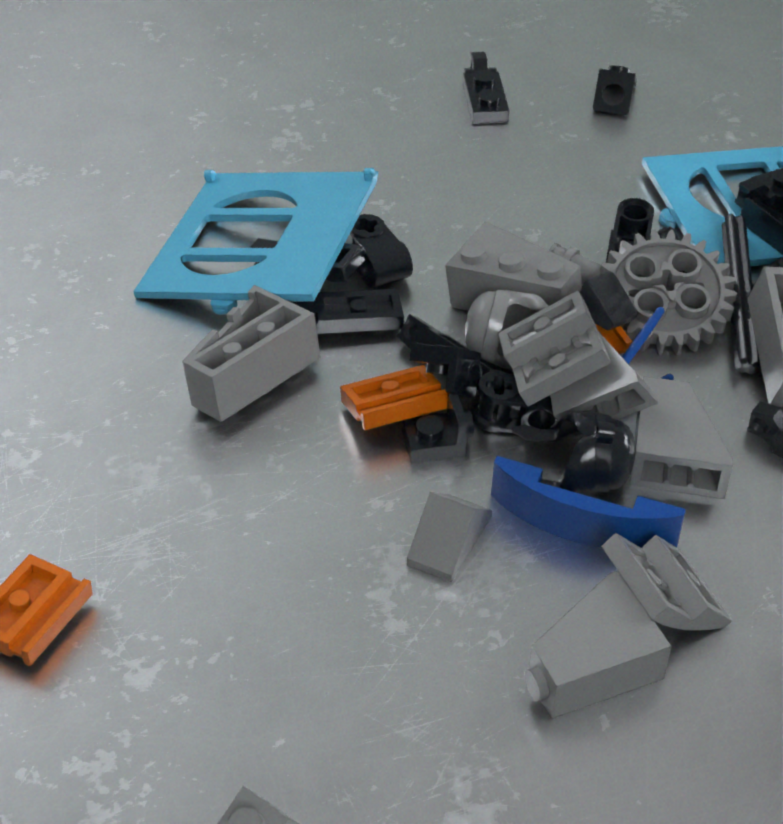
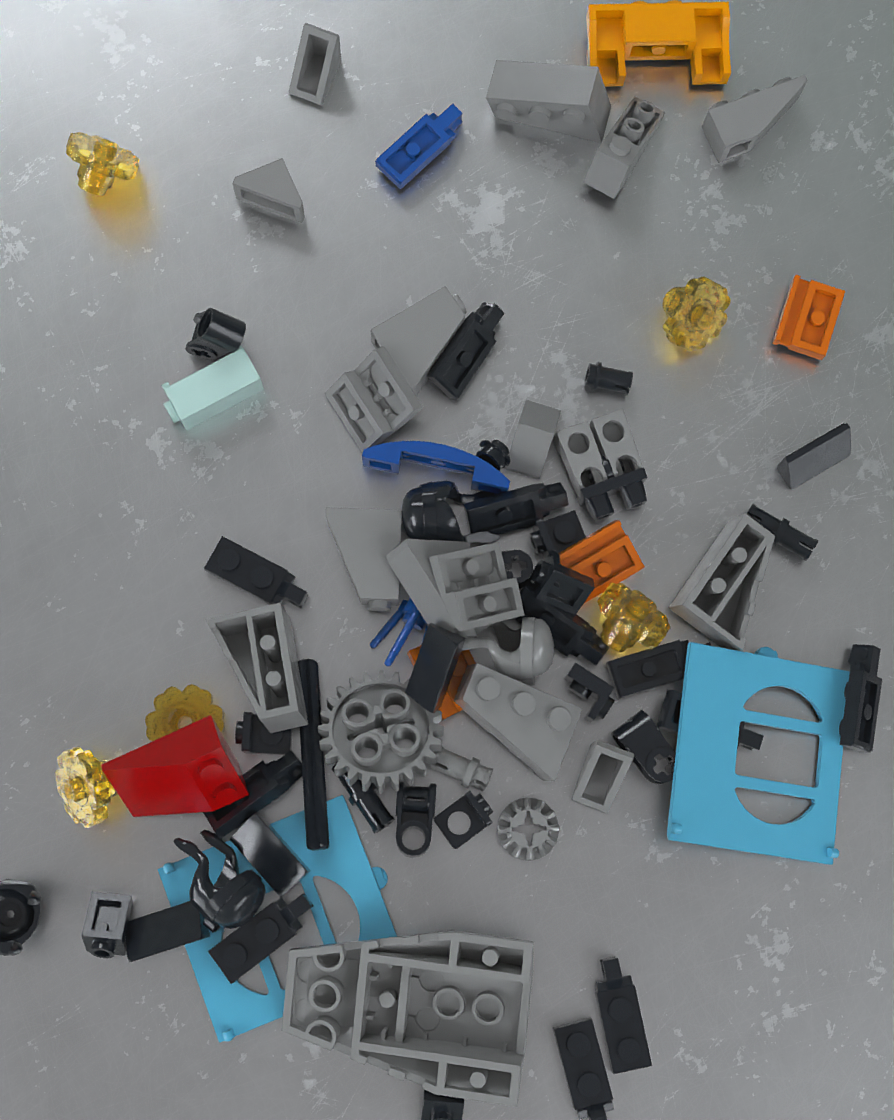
camera: 165 degrees right, 35 degrees up
none -> light grey wedge [281,930,533,1107]
none -> black hinge [427,302,504,399]
none -> black bracket [434,791,493,849]
none -> black hinge [463,482,569,535]
none -> black plate [476,439,511,471]
none -> light grey gear [497,797,560,860]
none -> light grey hips [552,409,648,521]
none -> black bracket [564,663,615,723]
none -> light grey slope [572,740,634,813]
none -> black pin [585,362,633,395]
none -> black hinge [595,957,652,1074]
none -> clear yellow plant [597,583,671,652]
none -> clear yellow plant [662,276,730,352]
none -> black pin [747,504,819,561]
none -> black slope [777,423,851,489]
none -> black hinge [839,644,882,753]

